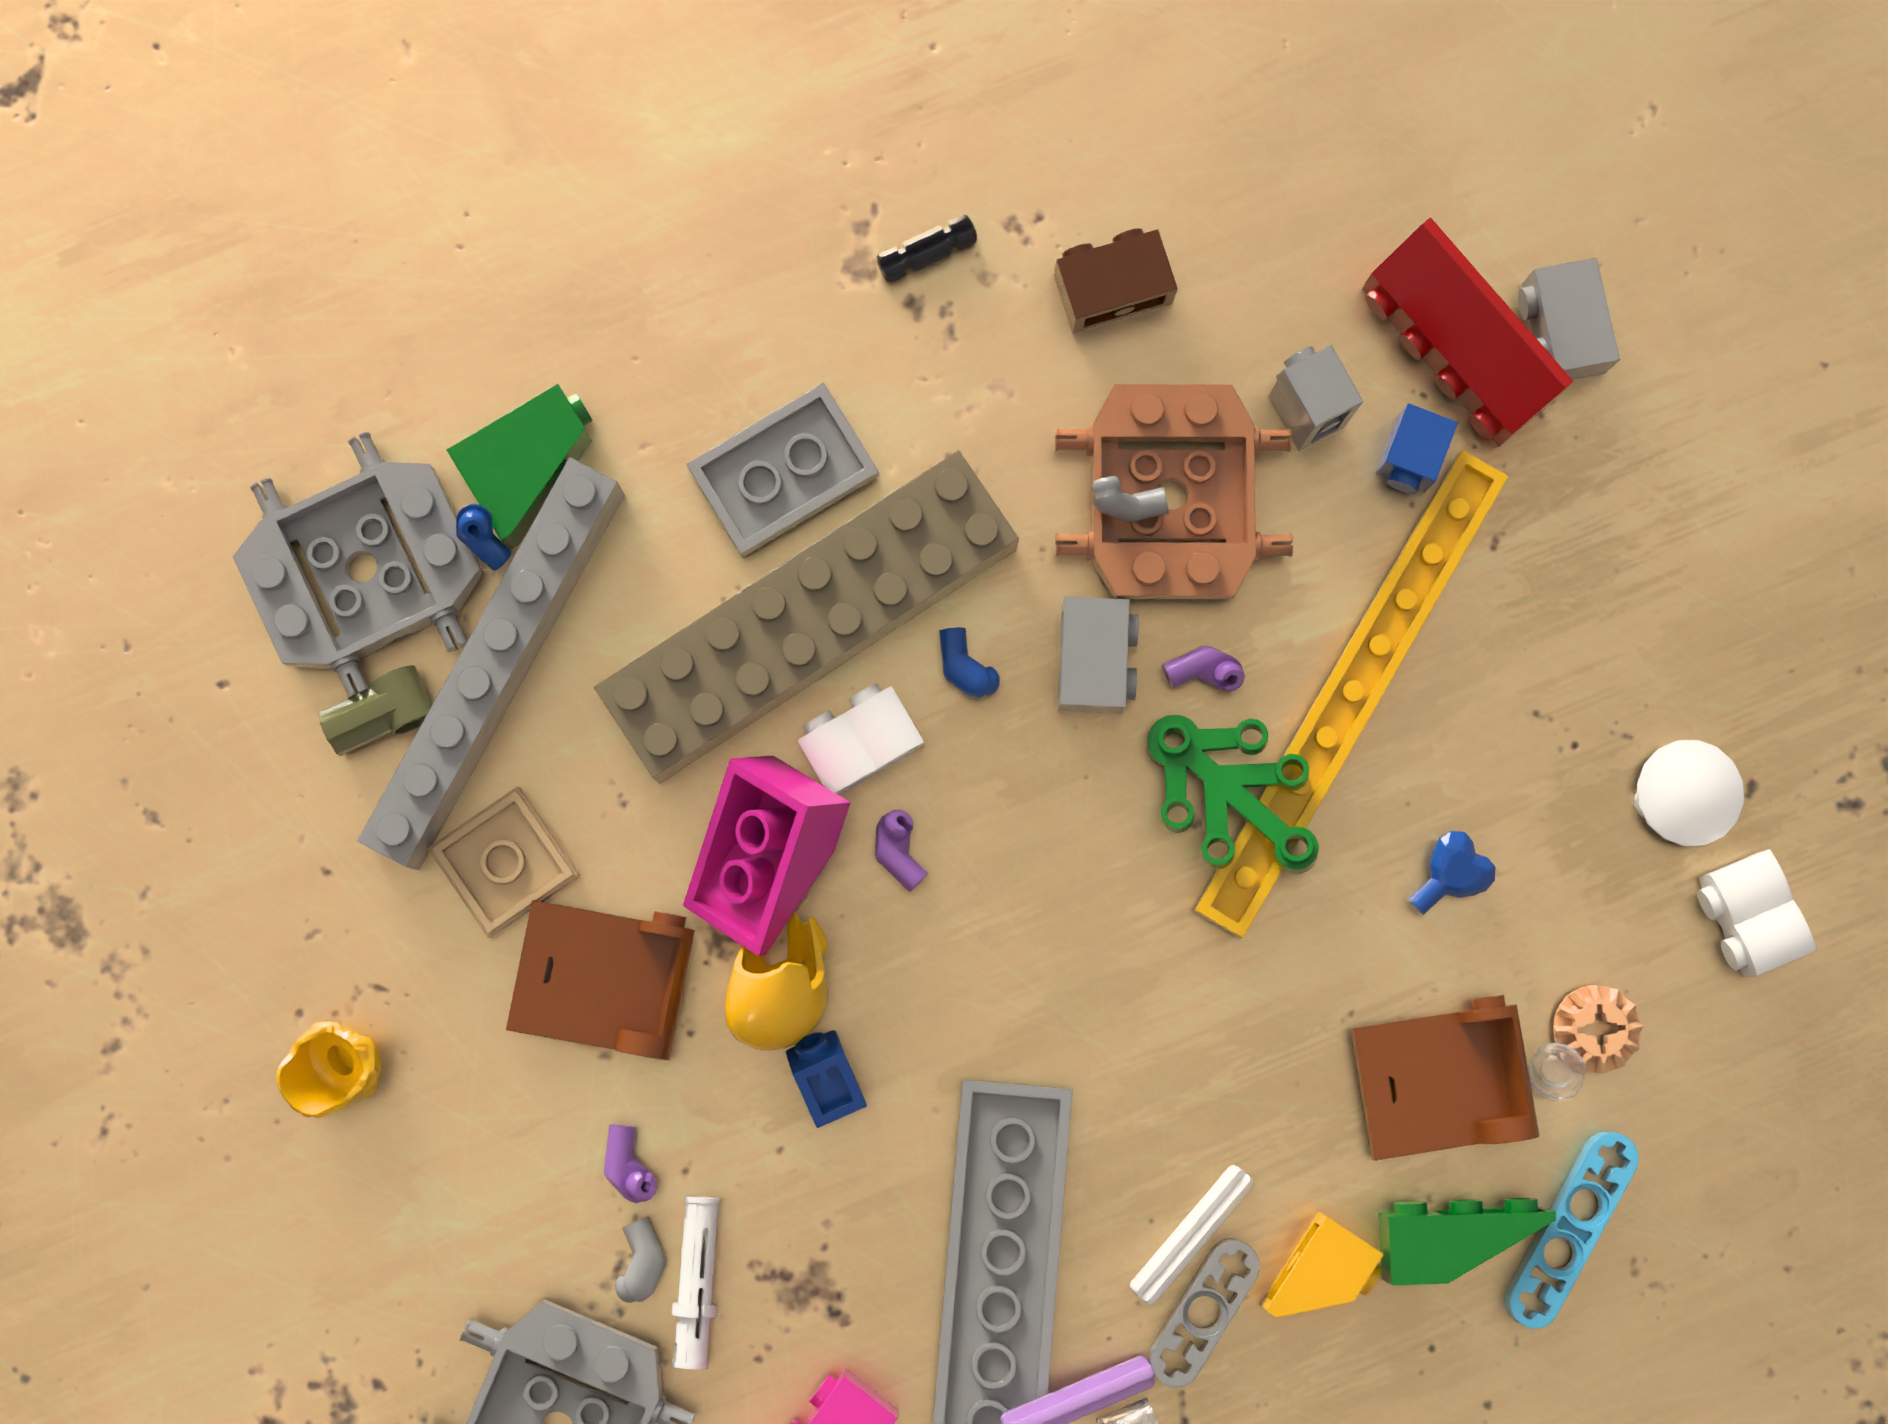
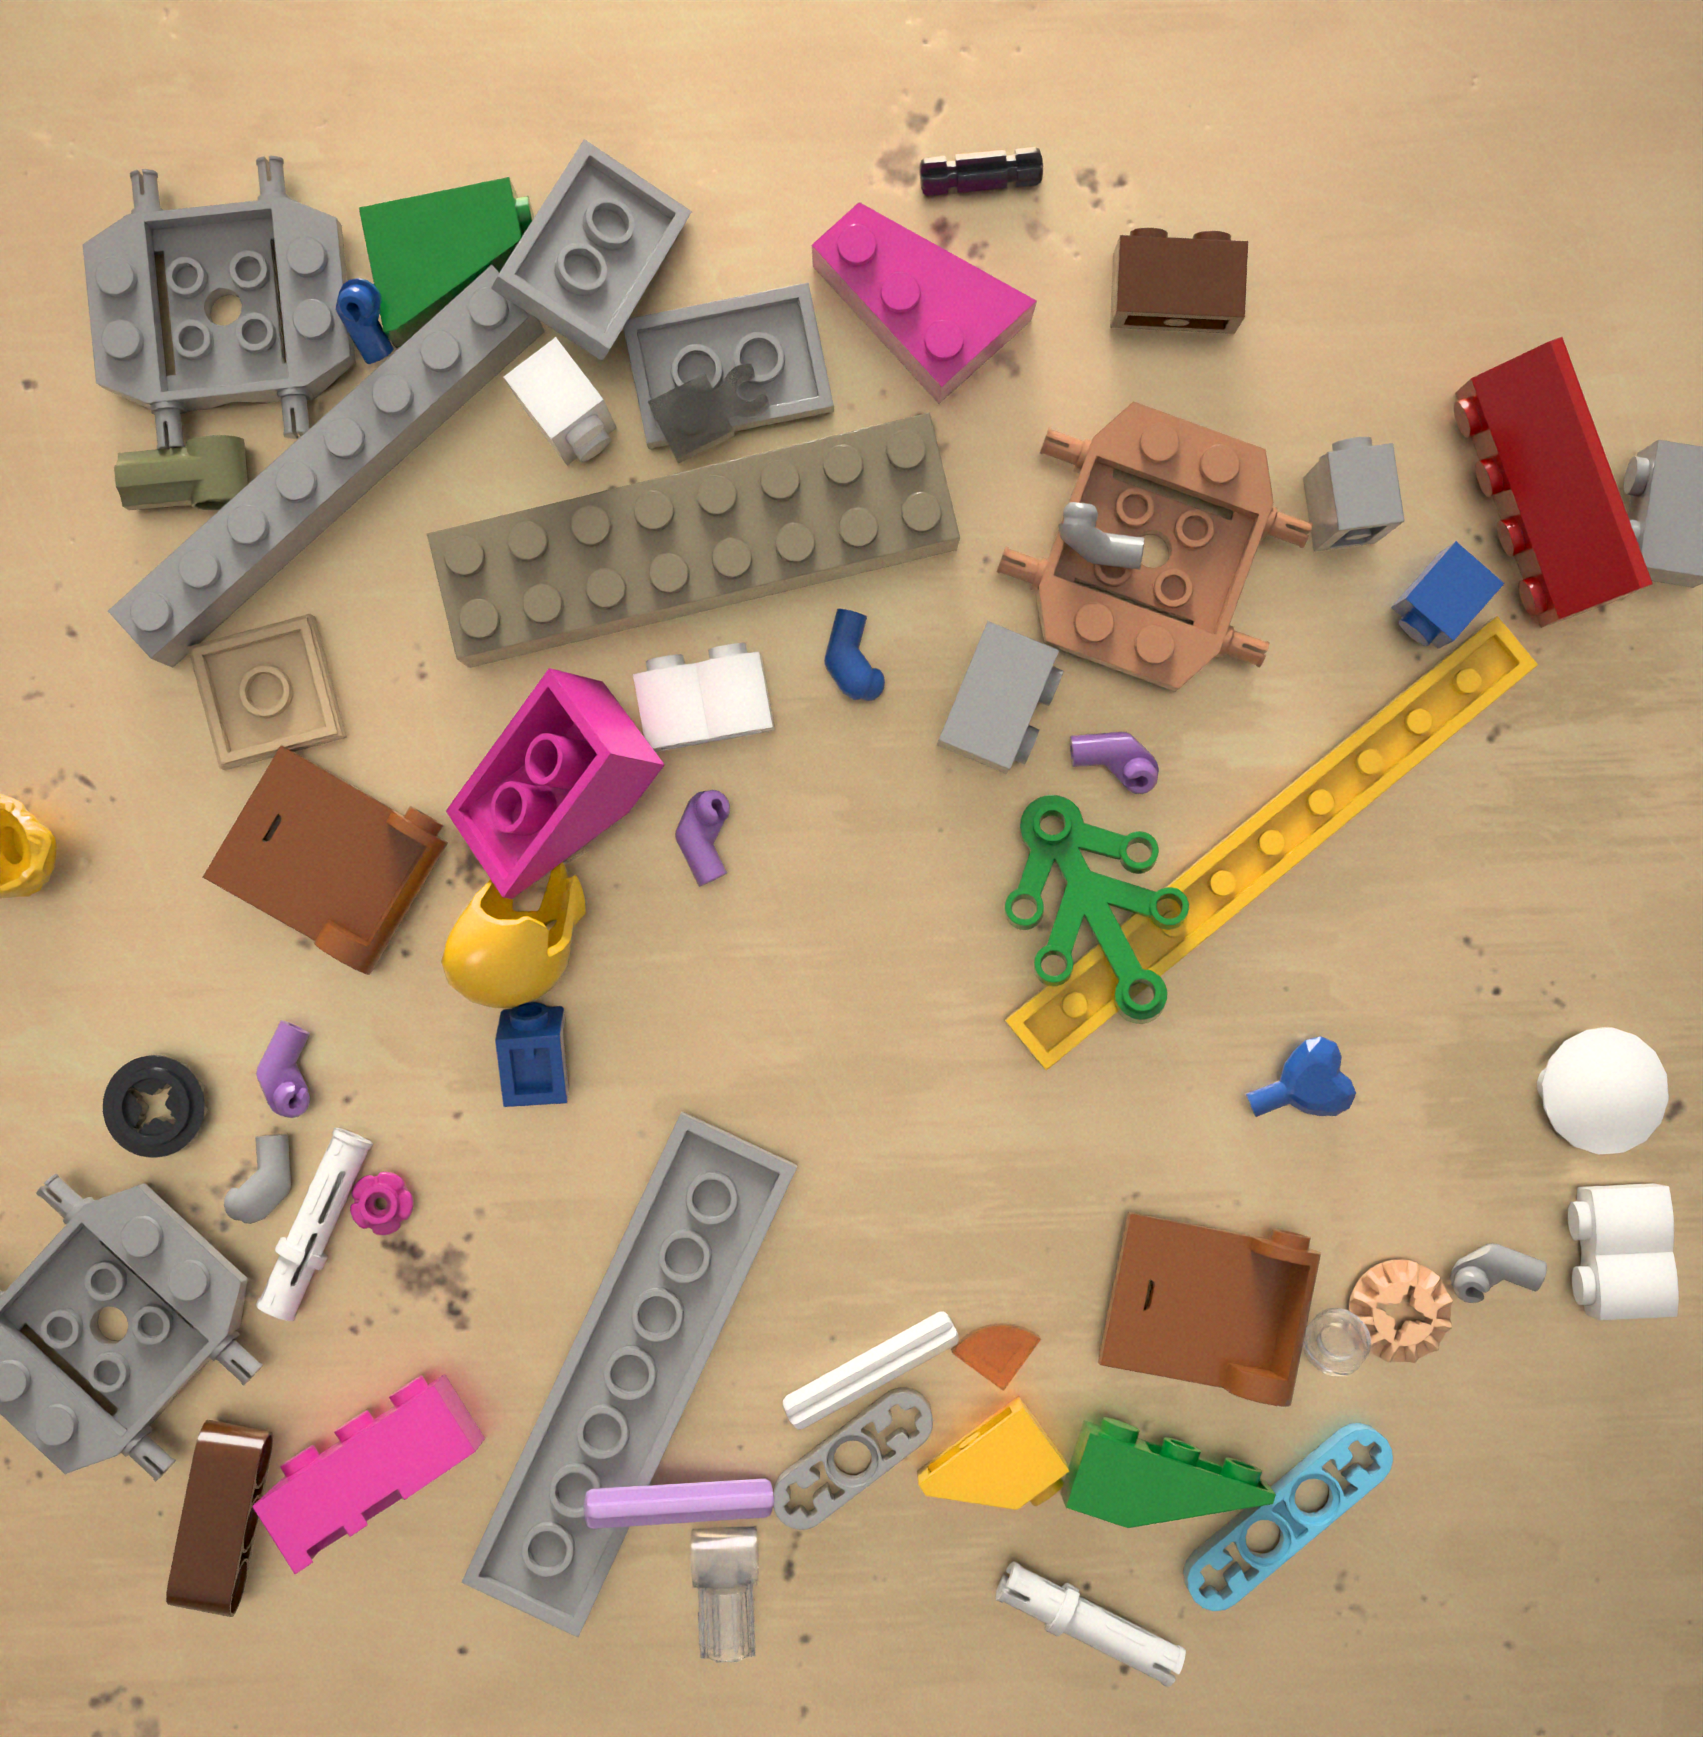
camera: 25 degrees right, 5 degrees up
none -> black gear [103,1055,208,1158]
none -> dark pink plate [350,1172,413,1235]
none -> light grey plate [491,139,692,361]
none -> white brick [504,337,617,465]
none -> clear smoke plate [648,364,770,464]
none -> dark pink wedge [811,202,1037,404]
none -> clear orange tile [951,1323,1041,1391]
none -> white pin [995,1561,1186,1687]
none -> light grey arm [1450,1243,1547,1303]

